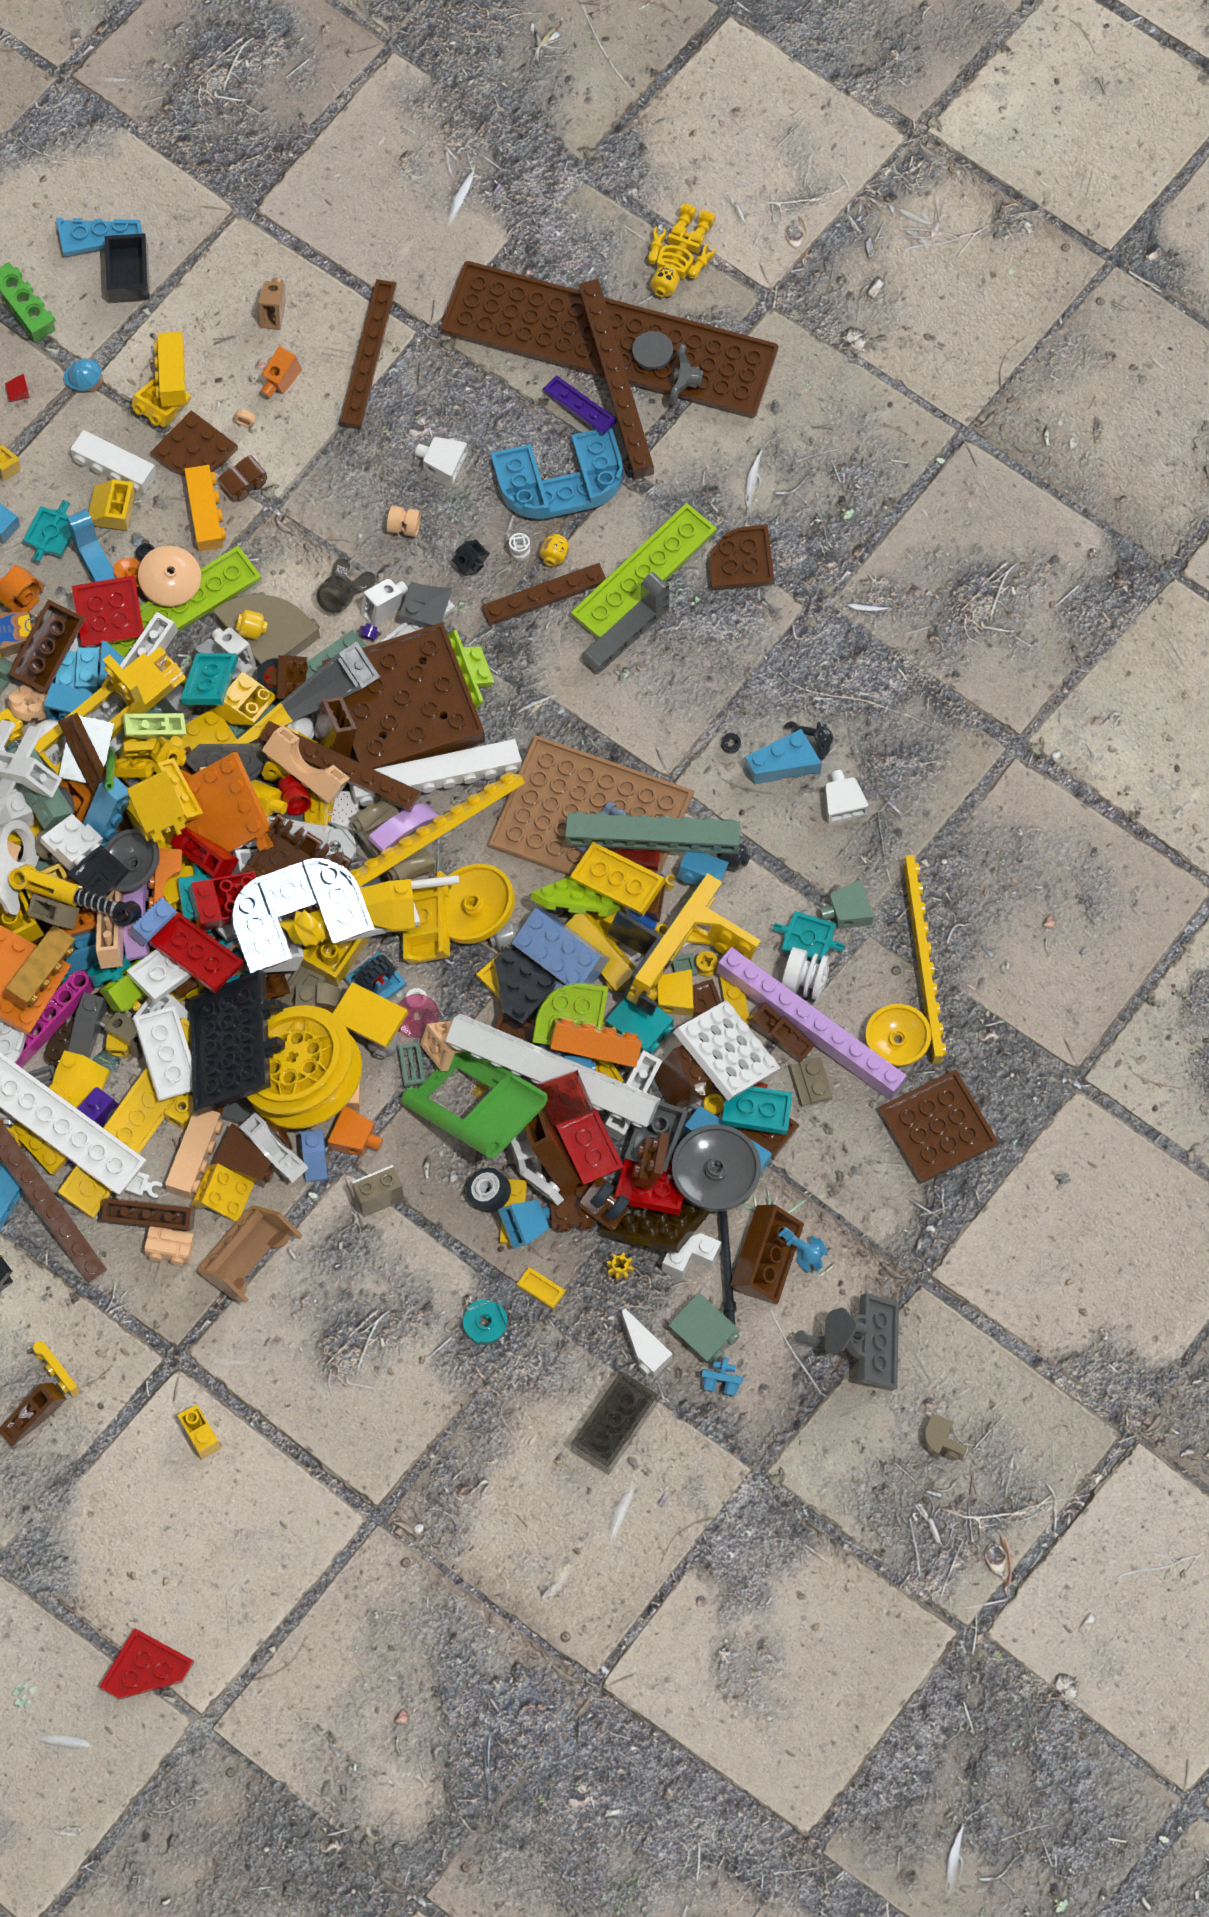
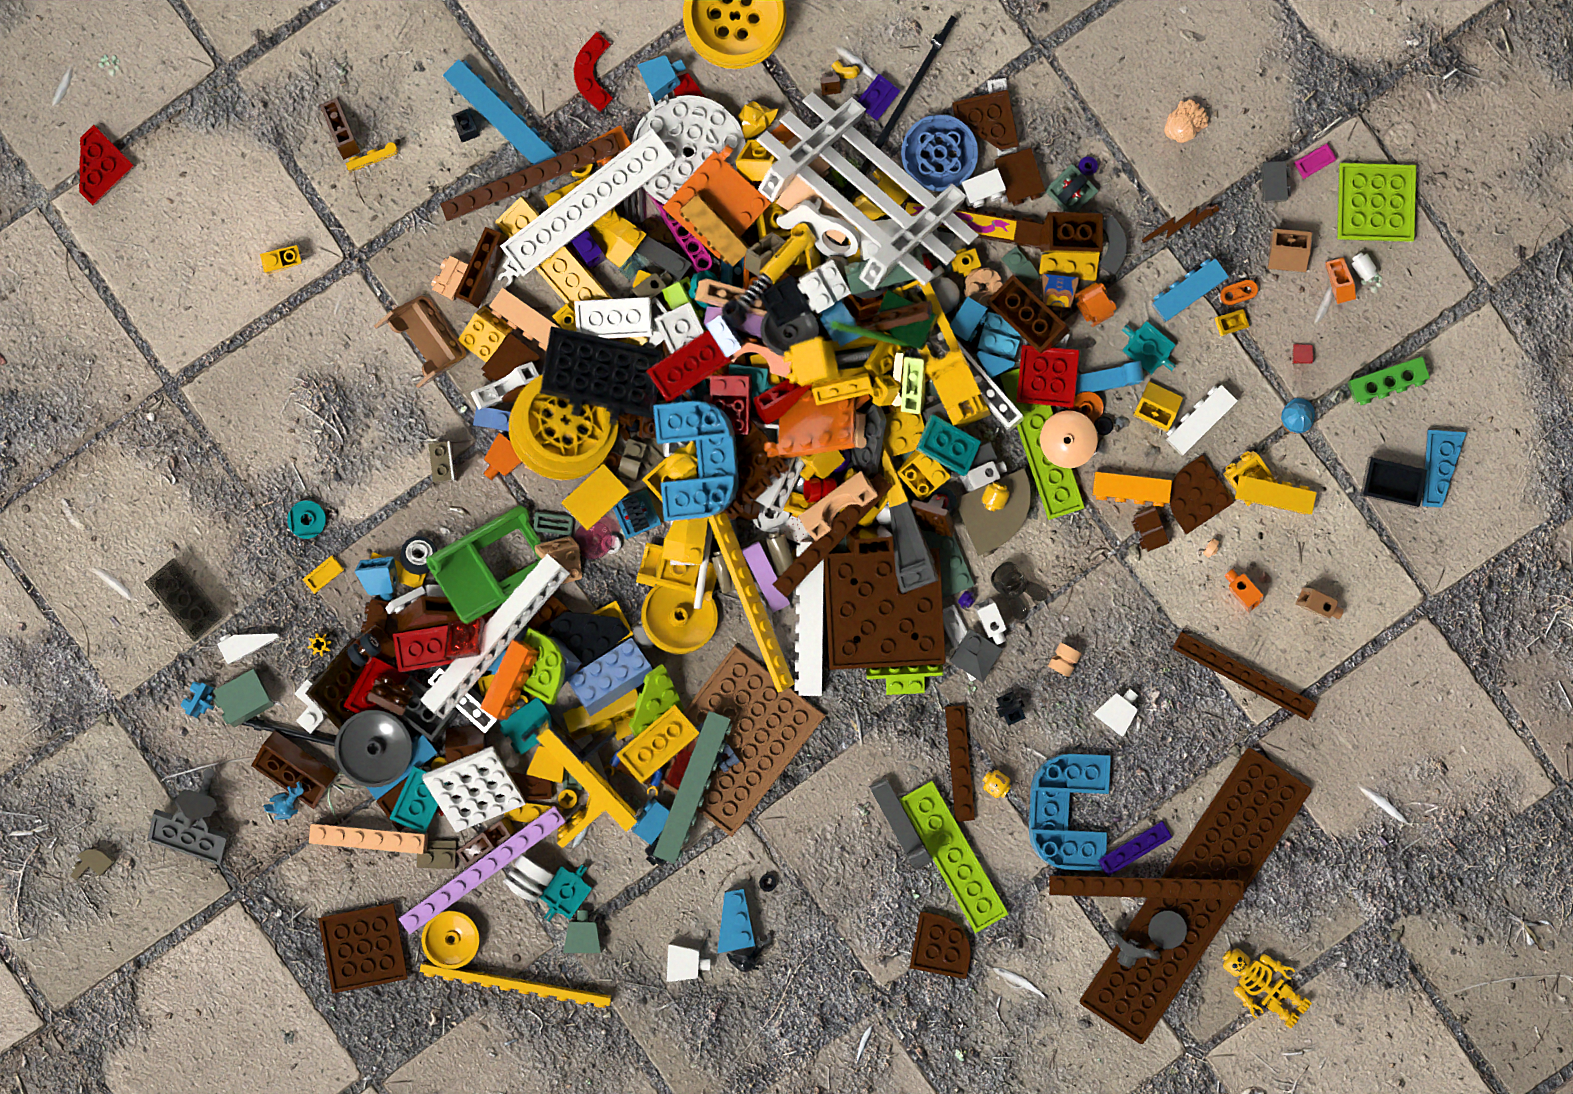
camera: 105 degrees right, 20 degrees up
white wheel [509,533,530,561] -> none
none -> light nougat arch [309,823,428,854]

